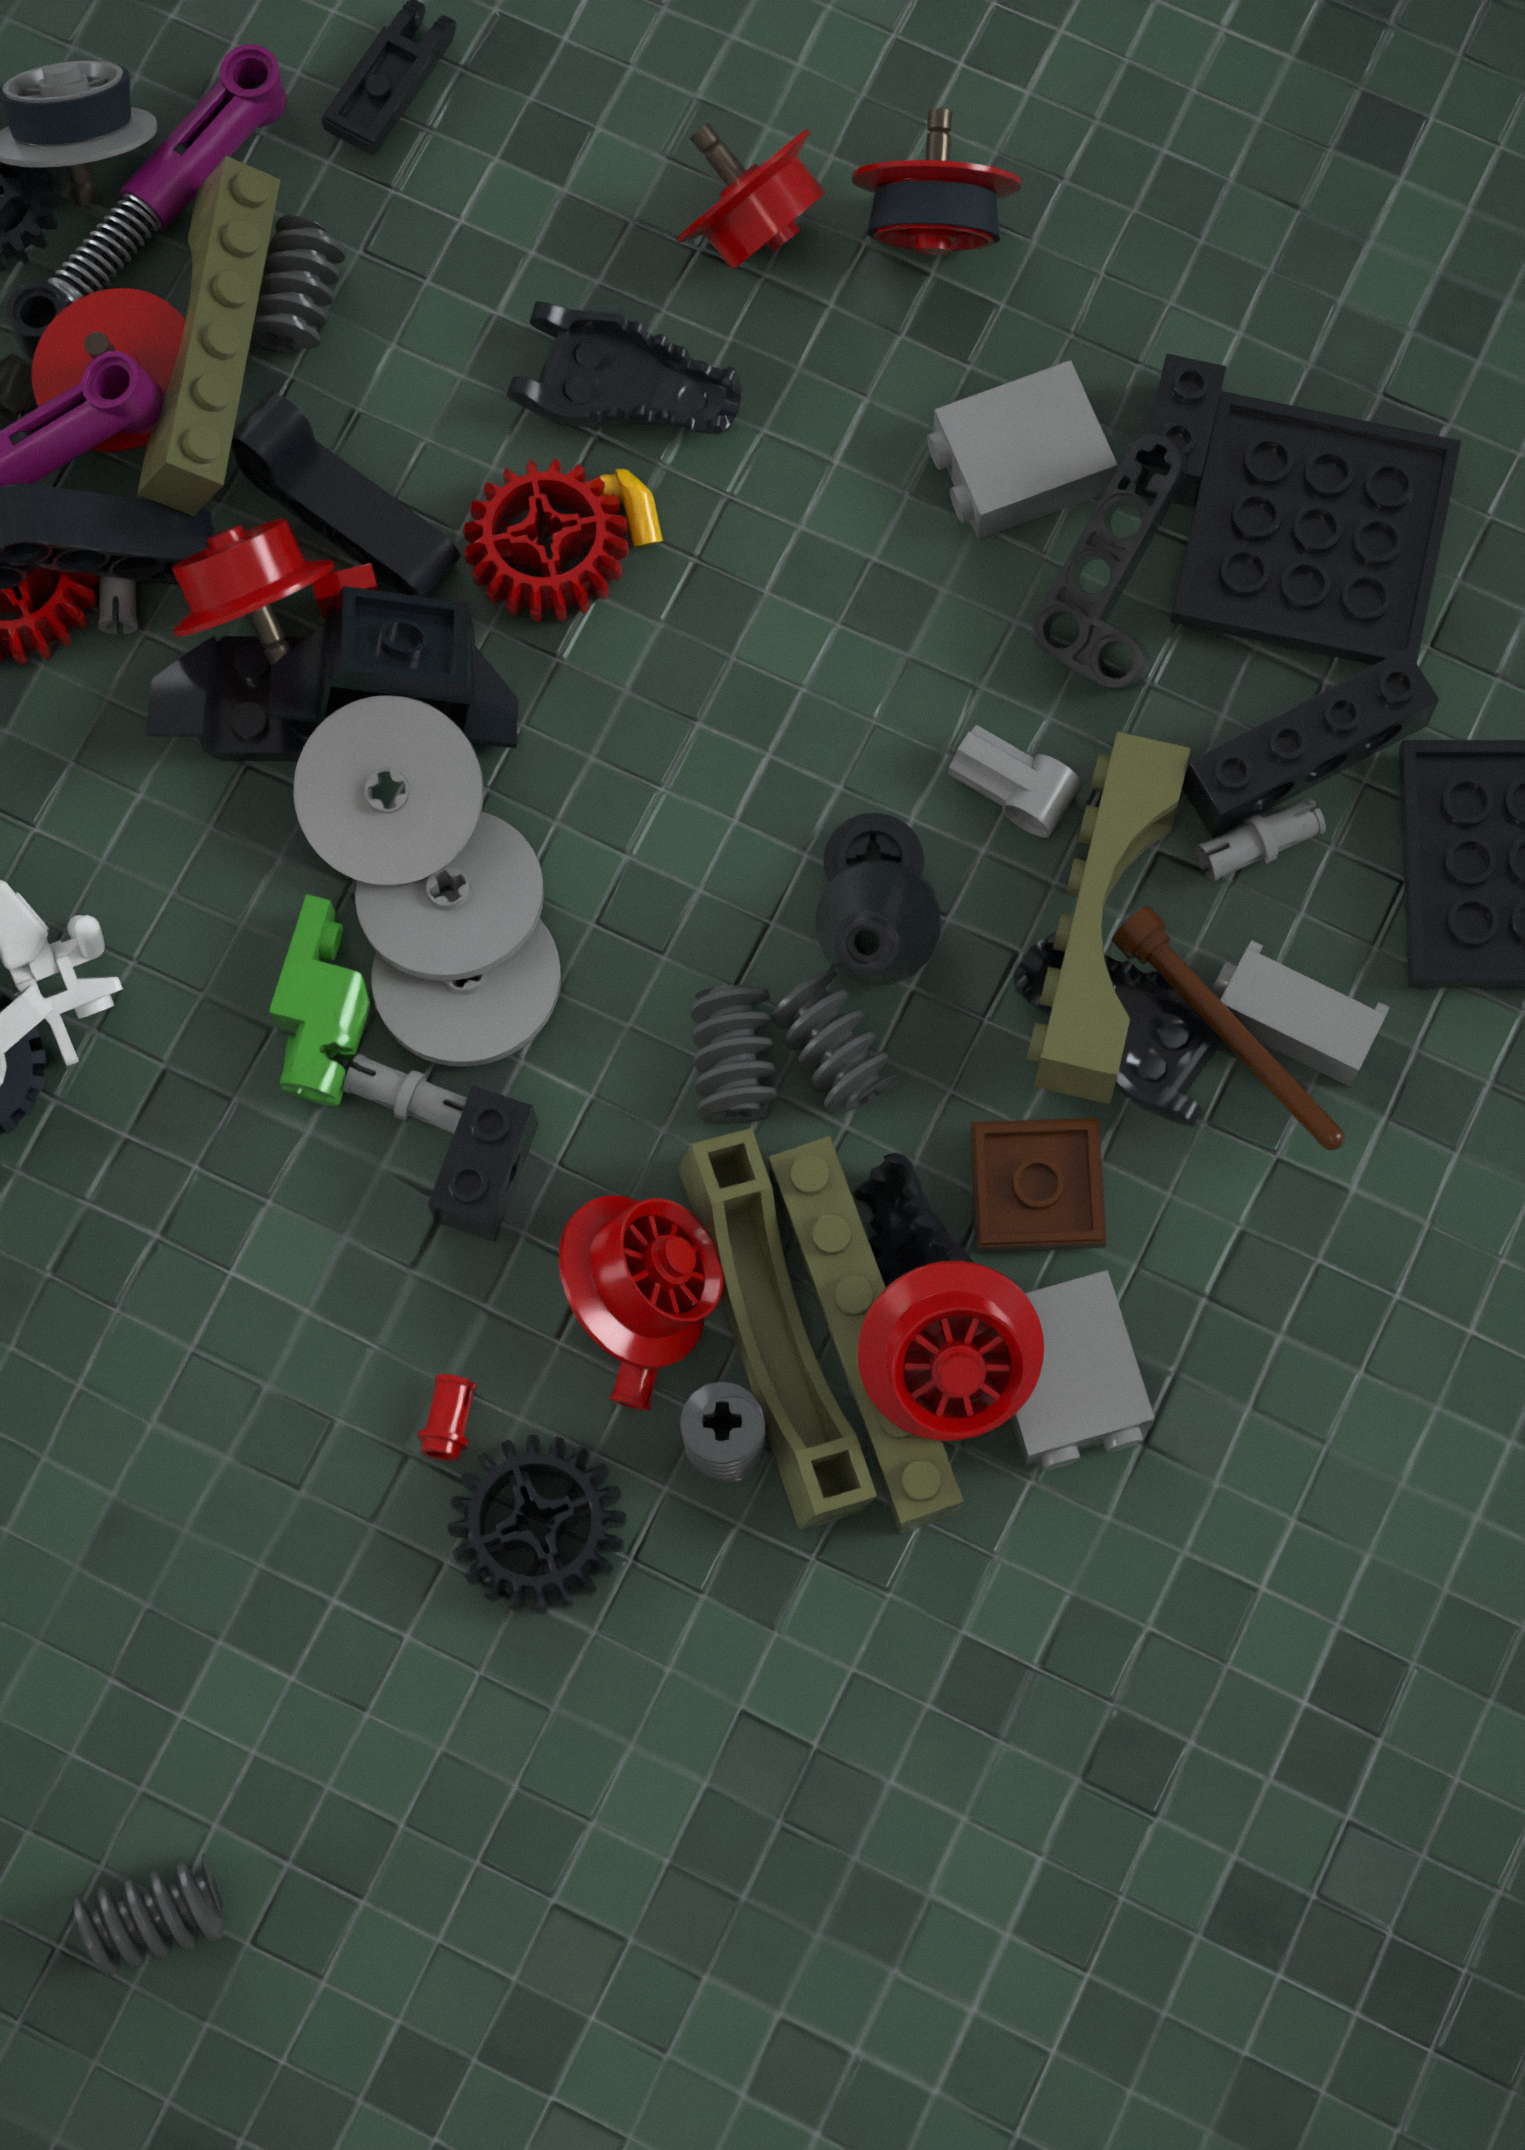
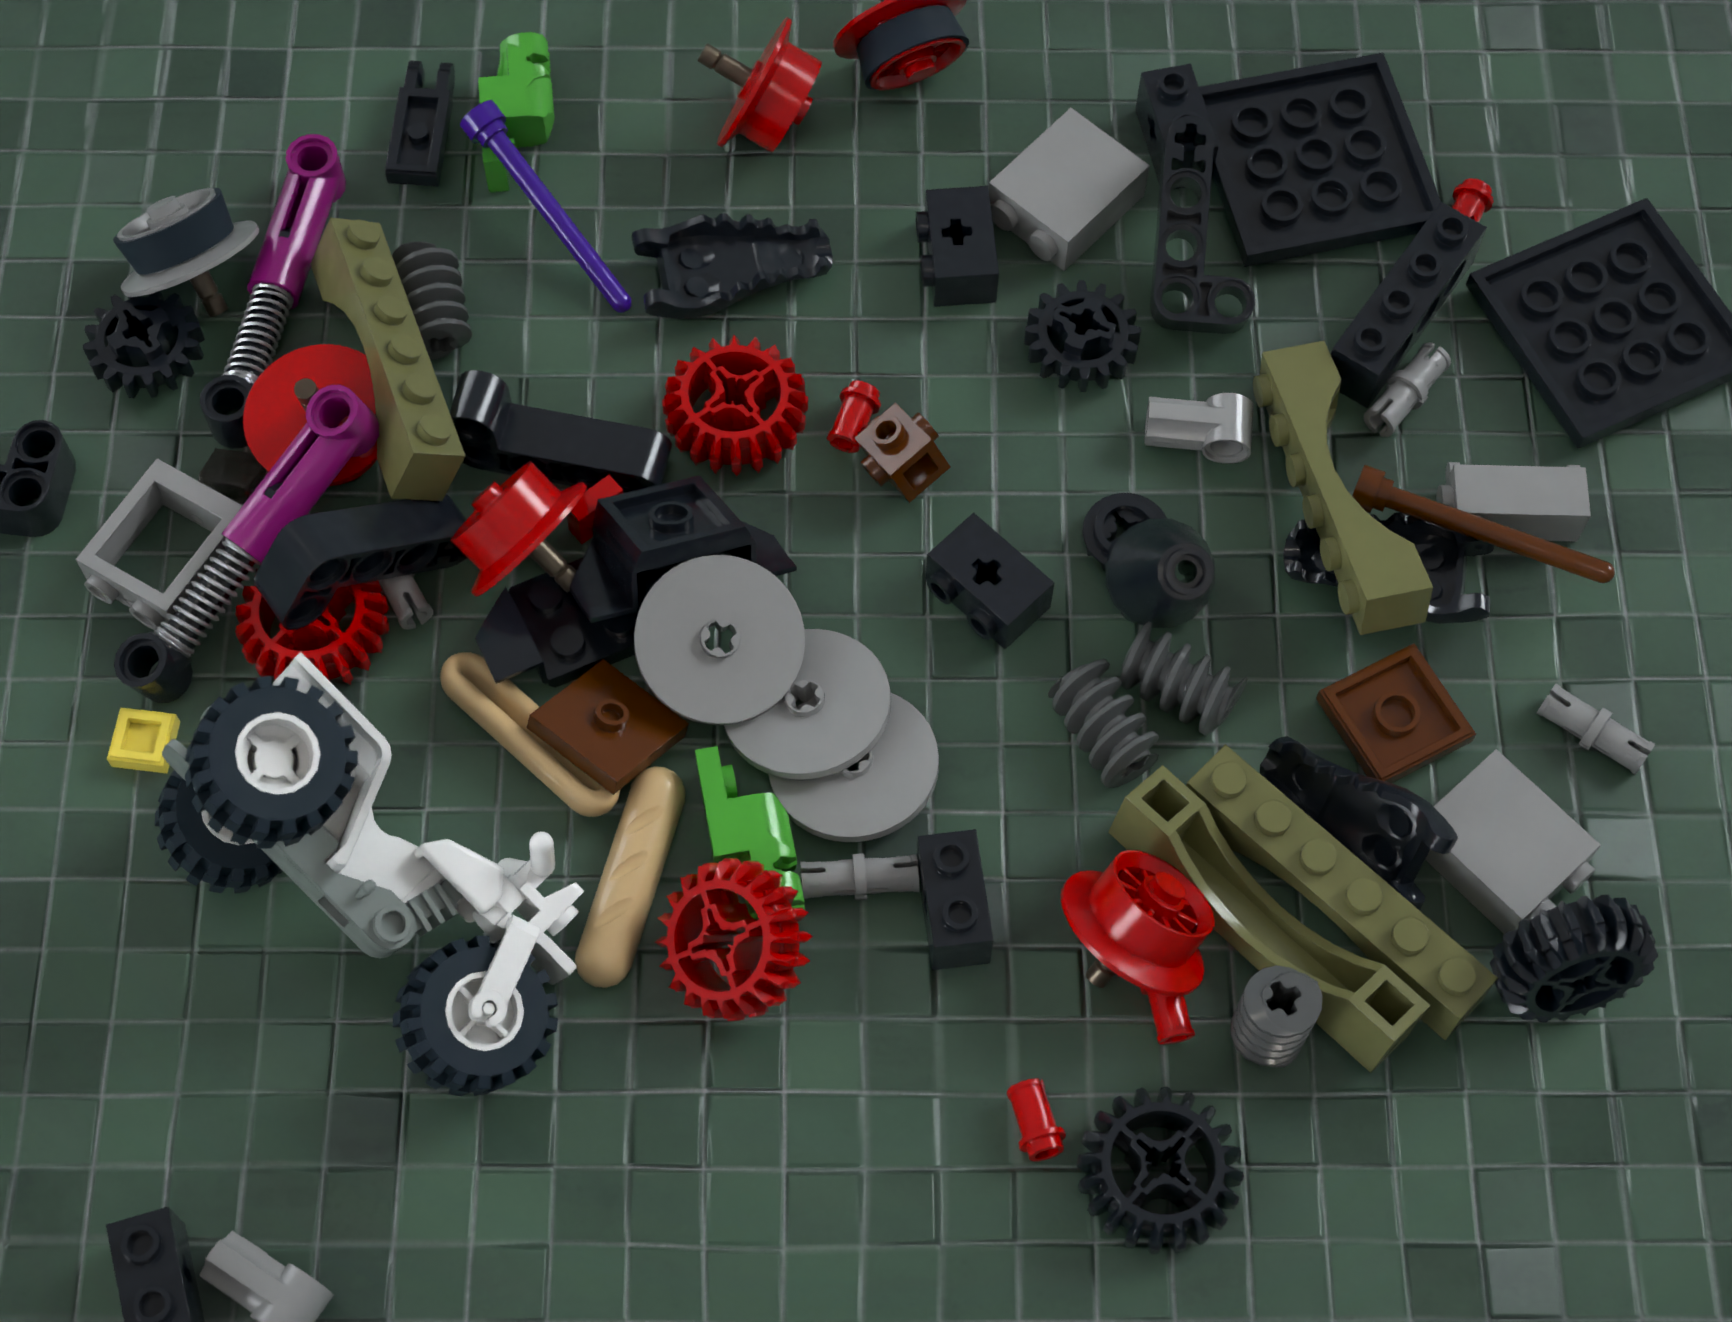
camera: 30 degrees left, 10 degrees down
yellow arm [600,469,663,548] -> none
red piece [857,1260,1044,1441] -> none
none -> tan piece [440,652,620,817]
none -> dark purple piece [460,100,632,313]
none -> bright green plate [478,32,554,192]
none -> reddish brown plate [527,659,689,795]
none -> tan piece [575,766,686,988]
none -> red gear [655,858,813,1021]
none -> red pin [826,380,881,453]
none -> reddish brown brick [854,402,950,503]
none -> black brick [916,186,999,307]
none -> black brick [926,512,1055,649]
none -> black gear [1024,280,1141,392]
none -> red pin [1452,178,1494,223]
none -> black gear [1489,895,1658,1022]
none -> light grey pin [1536,683,1655,775]

